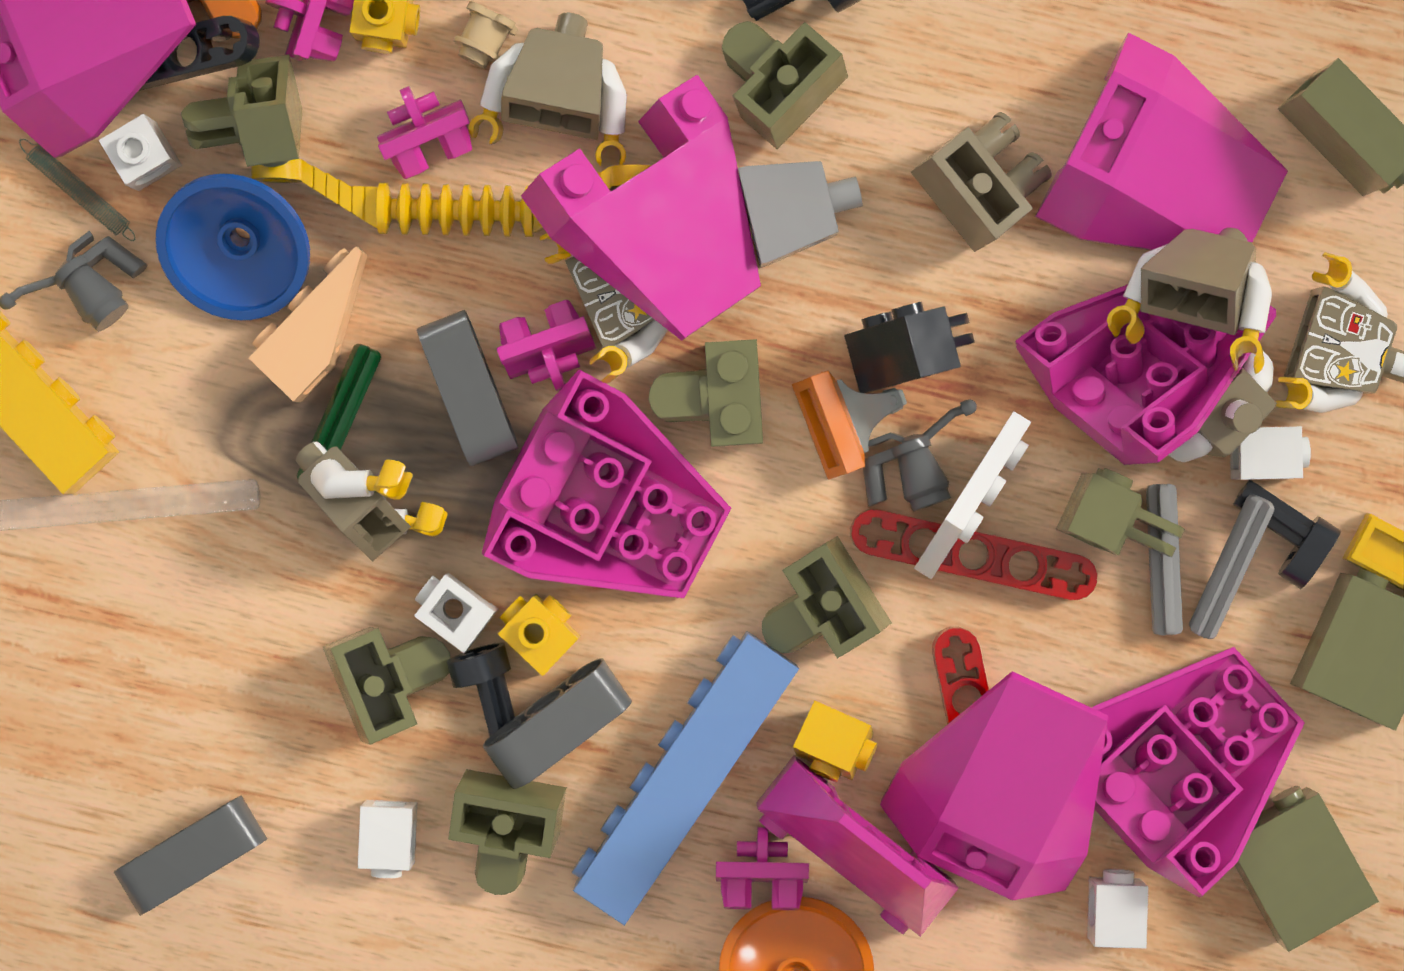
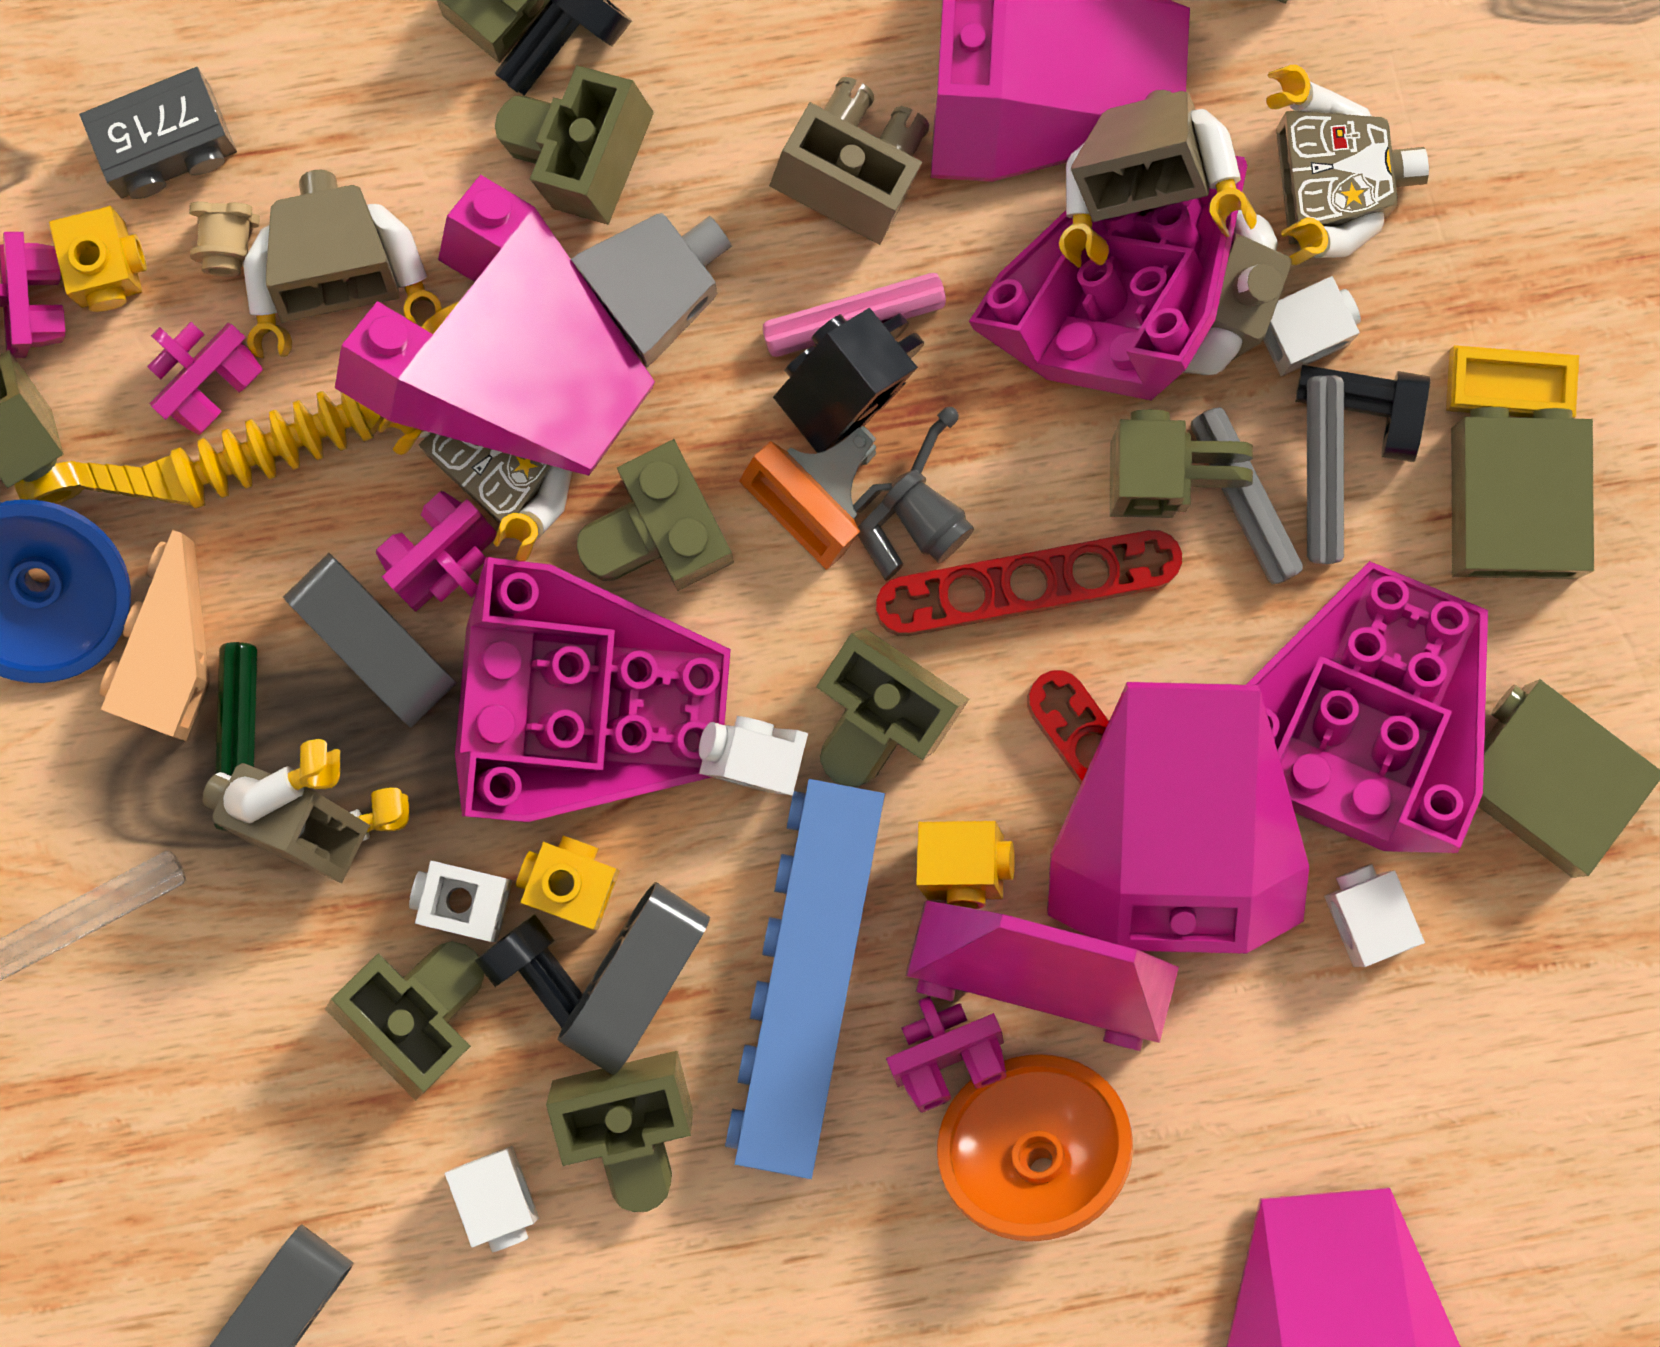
camera: 30 degrees left, 5 degrees down
white wing [914,411,1031,579] -> none
none -> white brick [699,716,808,796]
none -> bright pink axle [763,273,946,357]

